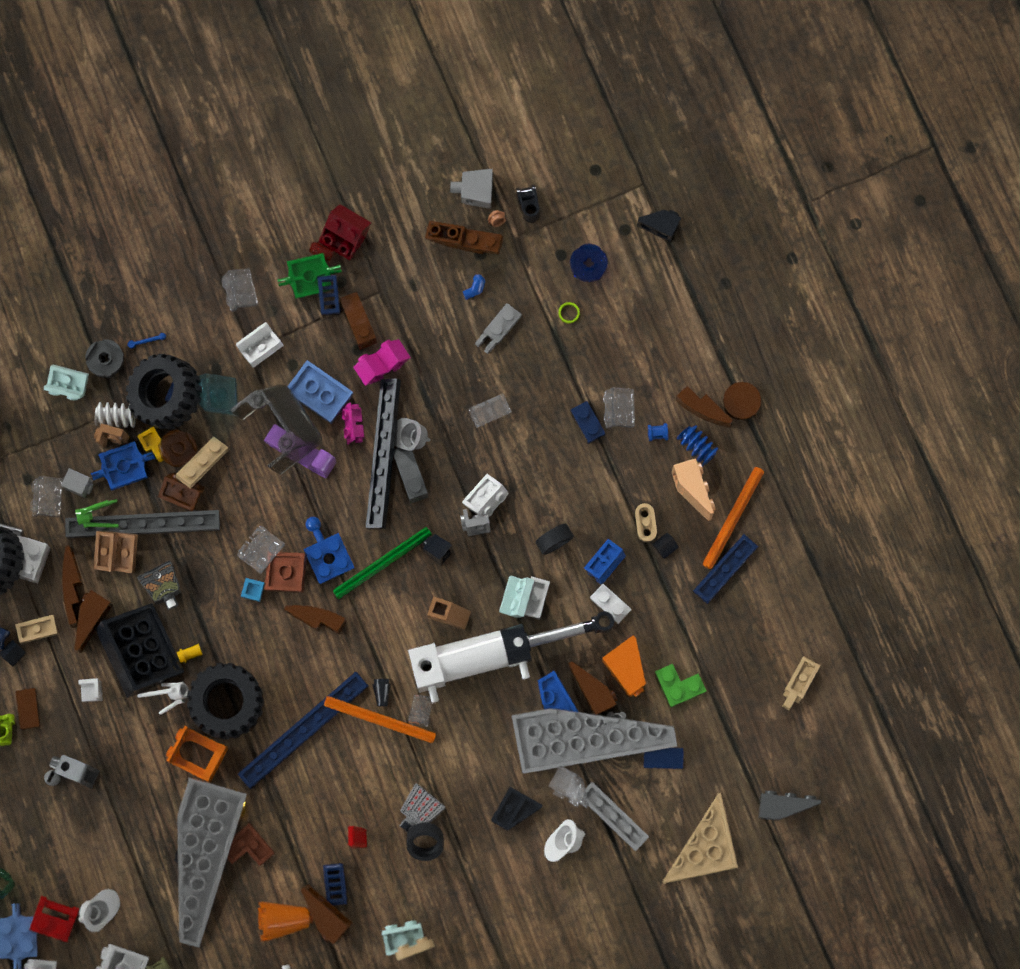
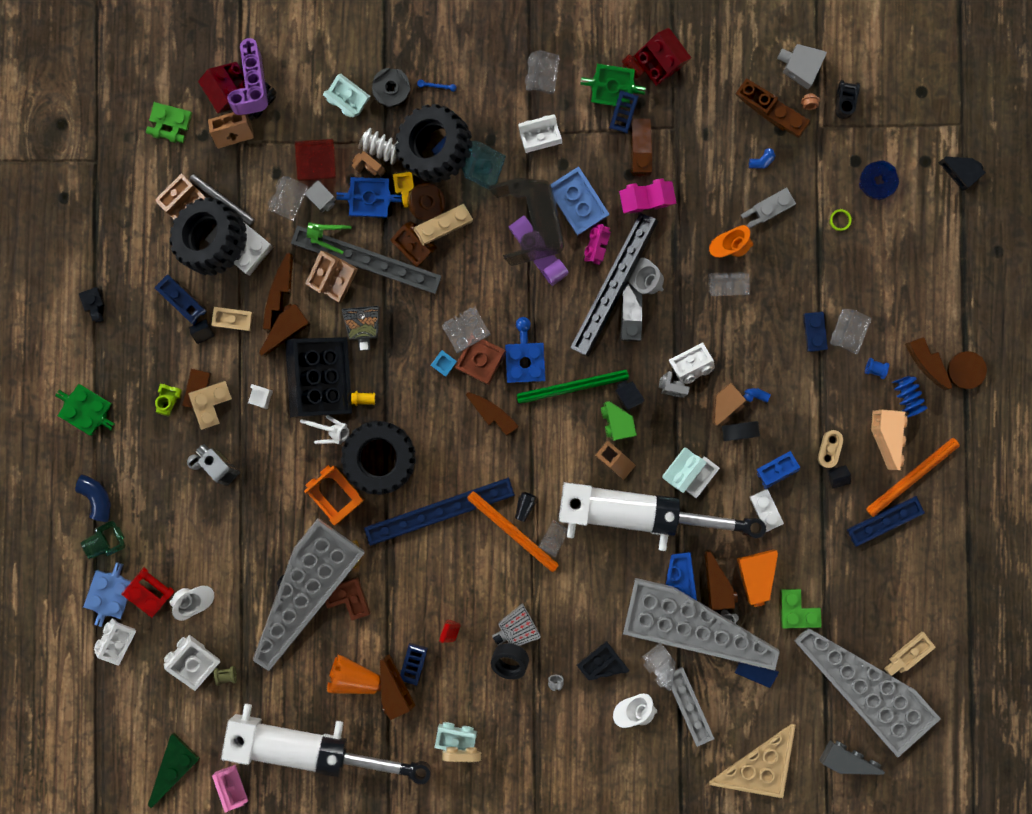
camera: 15 degrees right, 10 degrees up
none -> tan plate [188,381,232,430]
none -> clear red plate [295,139,336,181]
none -> light grey hinge [548,675,564,691]
none -> bright green slope [601,401,636,441]
none -> orange piece [709,225,753,258]
none -> medium nougat slope [712,383,746,426]
none -> blue arm [743,388,771,403]
none -> light grey wing [794,628,941,757]

